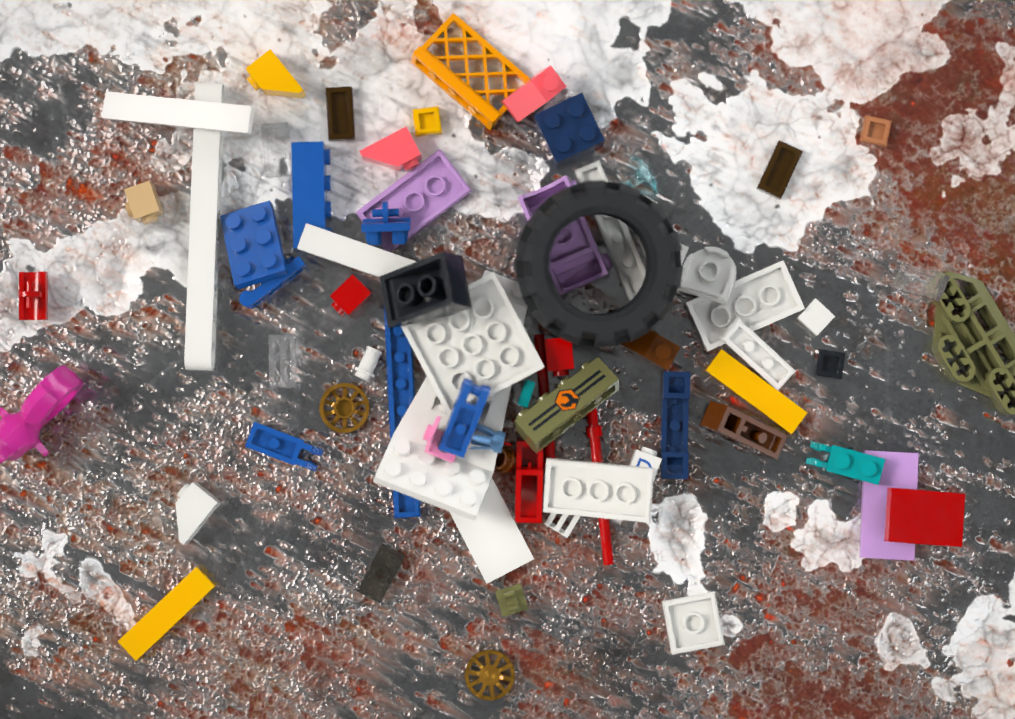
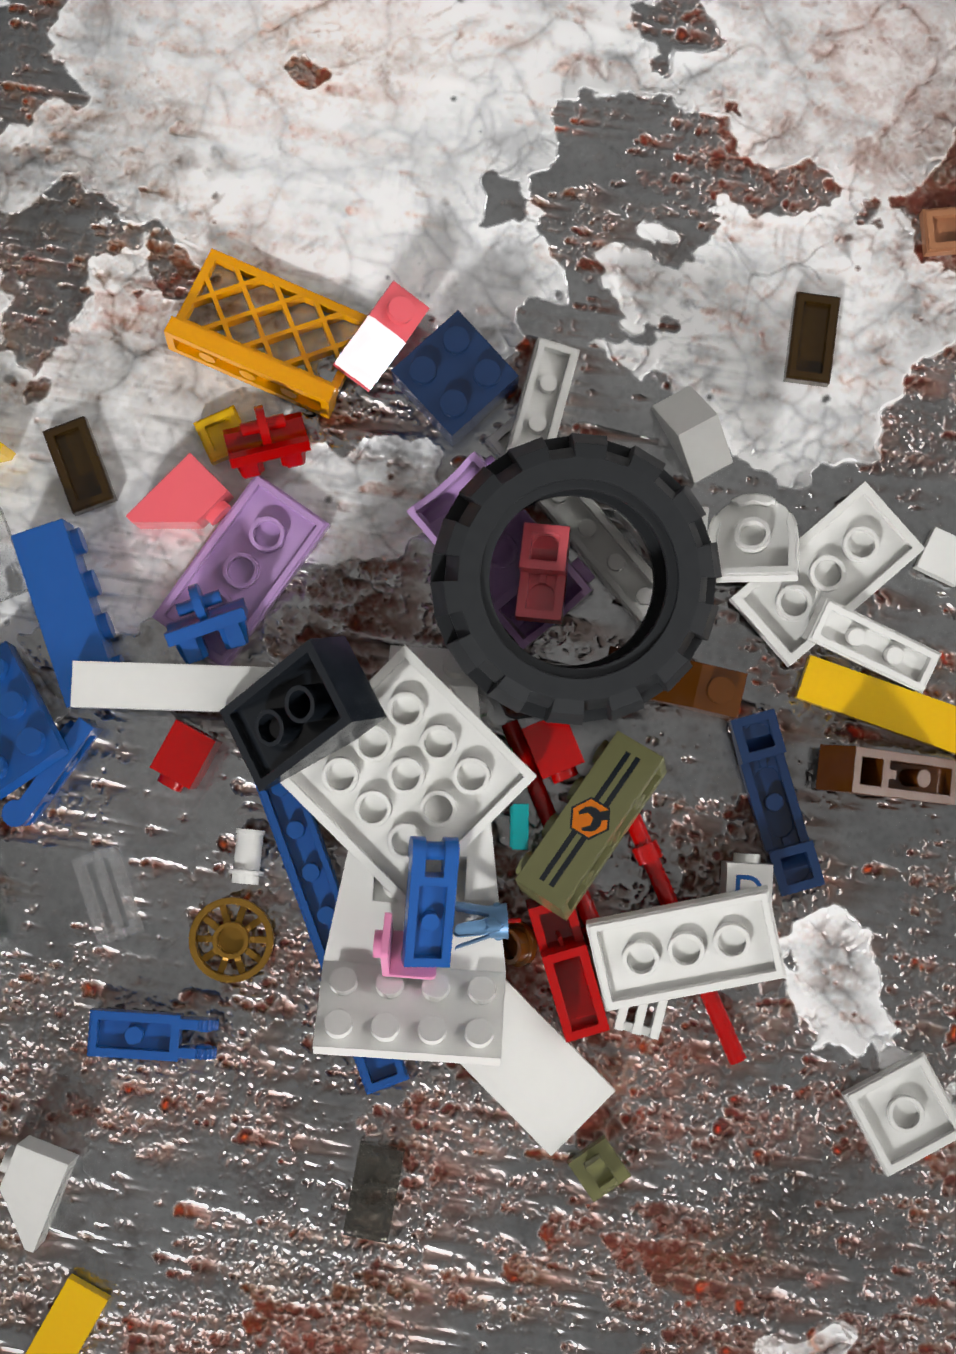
camera: 15 degrees left, 0 degrees up
pearl gold wheel [465,649,515,701] -> none
clear light blue plant [623,156,658,197] -> none
none -> red hips [222,405,311,479]
none -> white tile [504,337,580,454]
none -> coral slope [515,522,571,625]
none -> white slope [651,385,733,485]

